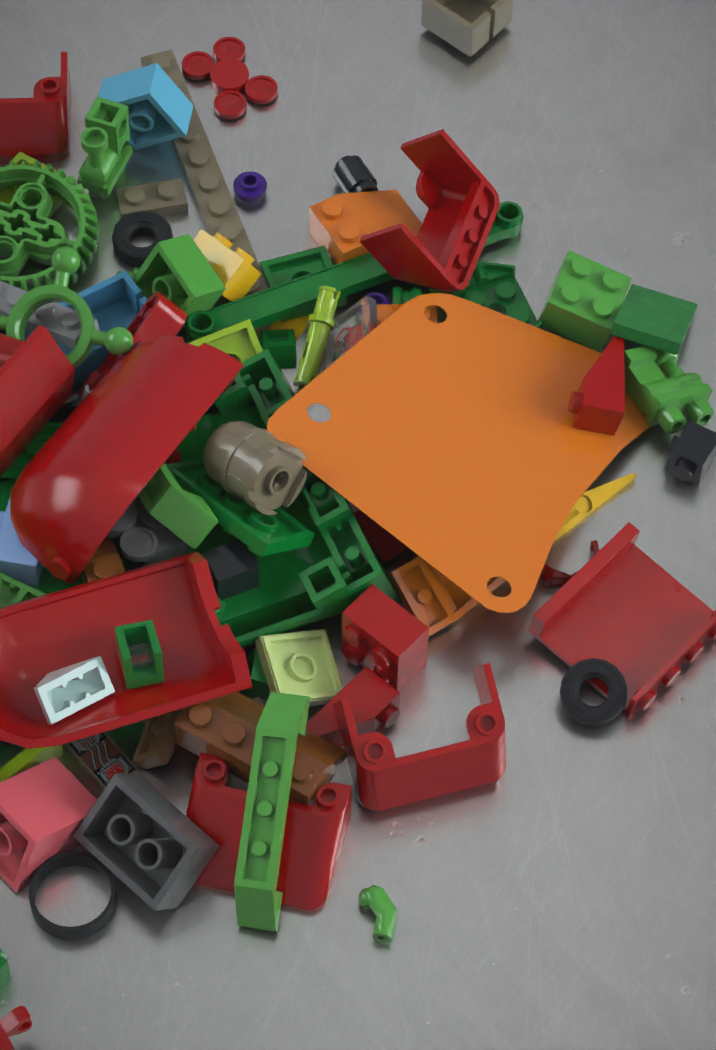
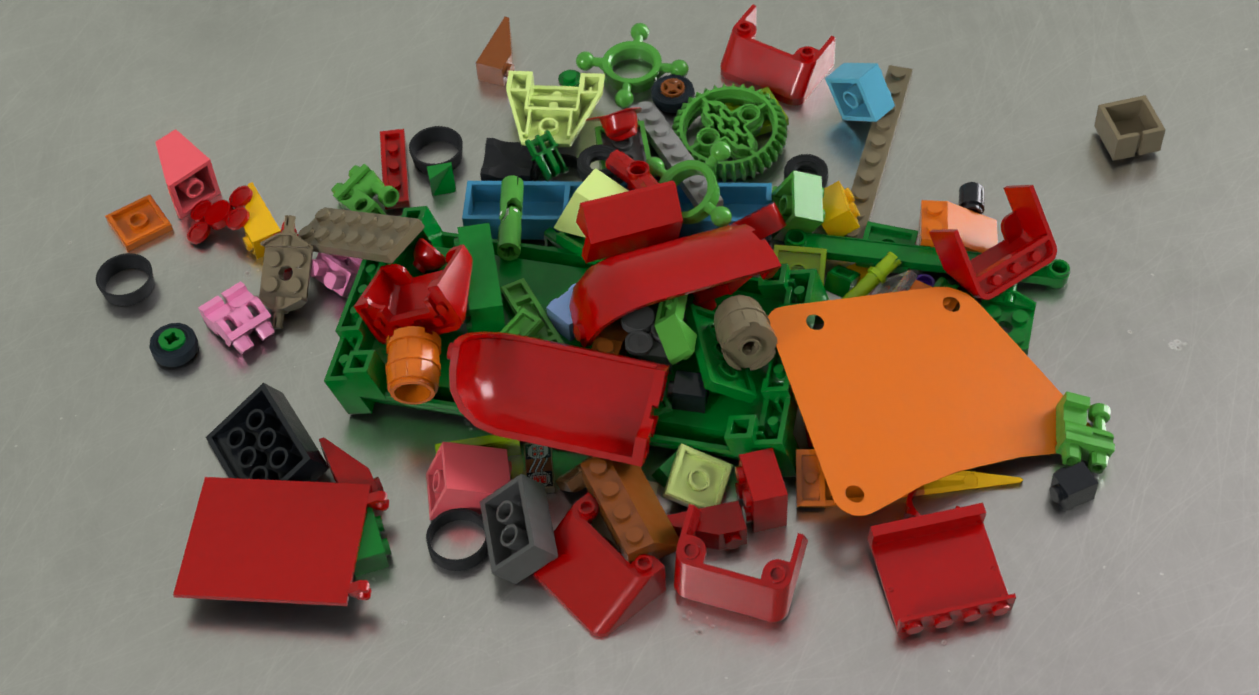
camera: 40 degrees right, 5 degrees down
light aqua slope [34,656,115,724] -> none
bright green hips [77,97,133,201] -> none
green window [114,620,164,690] -> none
dark tan plate [115,178,188,218] -> none
red piece [182,37,278,119] -> none
dark purple plate [233,171,267,203] -> none
bright green slope [234,692,310,932] -> none
bright green arm [359,885,397,943] -> none
bright green brick [536,250,632,352] -> none
black tyre [560,658,628,726] -> none
red slope [568,336,625,436] -> none
green tile [610,284,698,355] -> none

